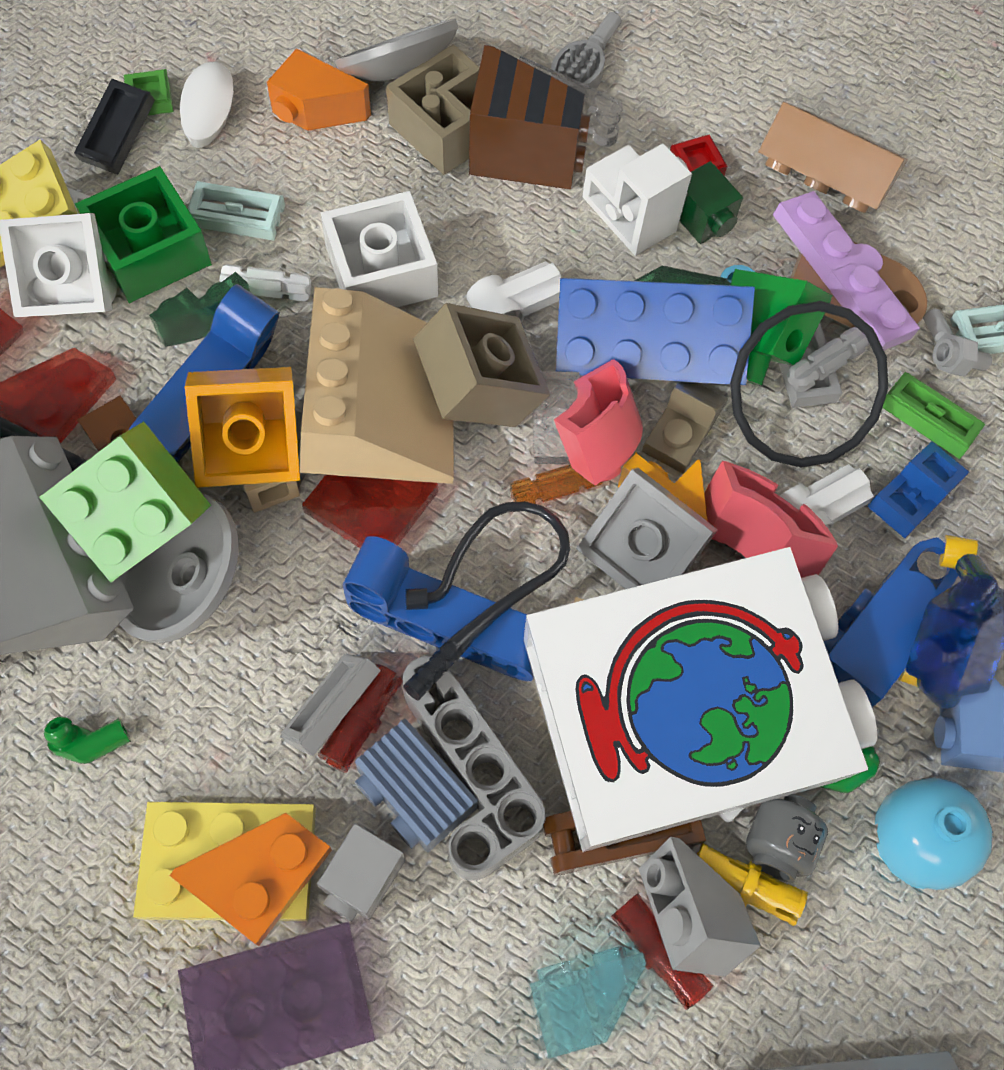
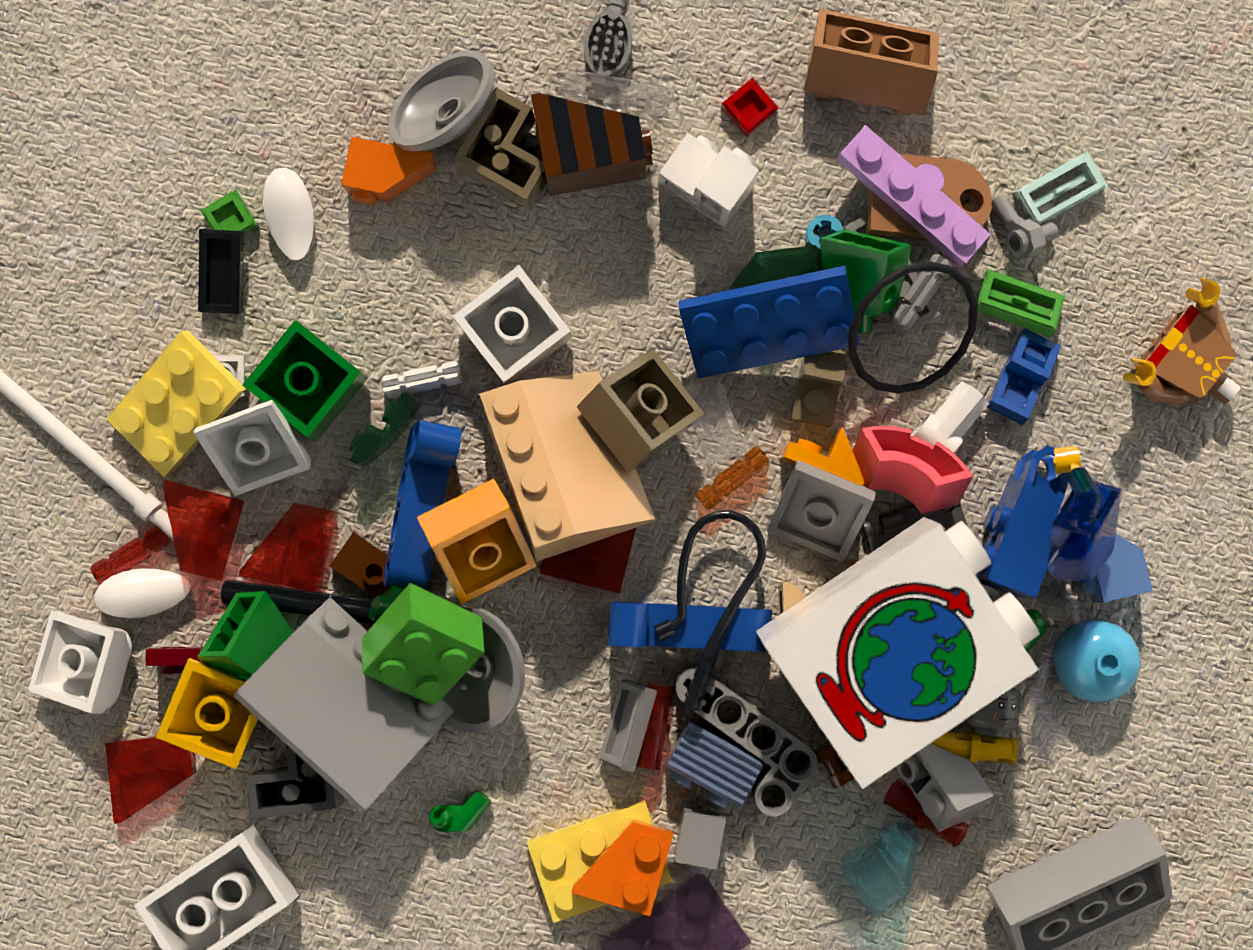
camera: 15 degrees left, 20 degrees up
light aqua tile [188,181,285,241] -> none
white piece [466,261,561,322] -> none
coral brick [554,359,643,485] -> none
dark green brick [679,161,743,244] -> none

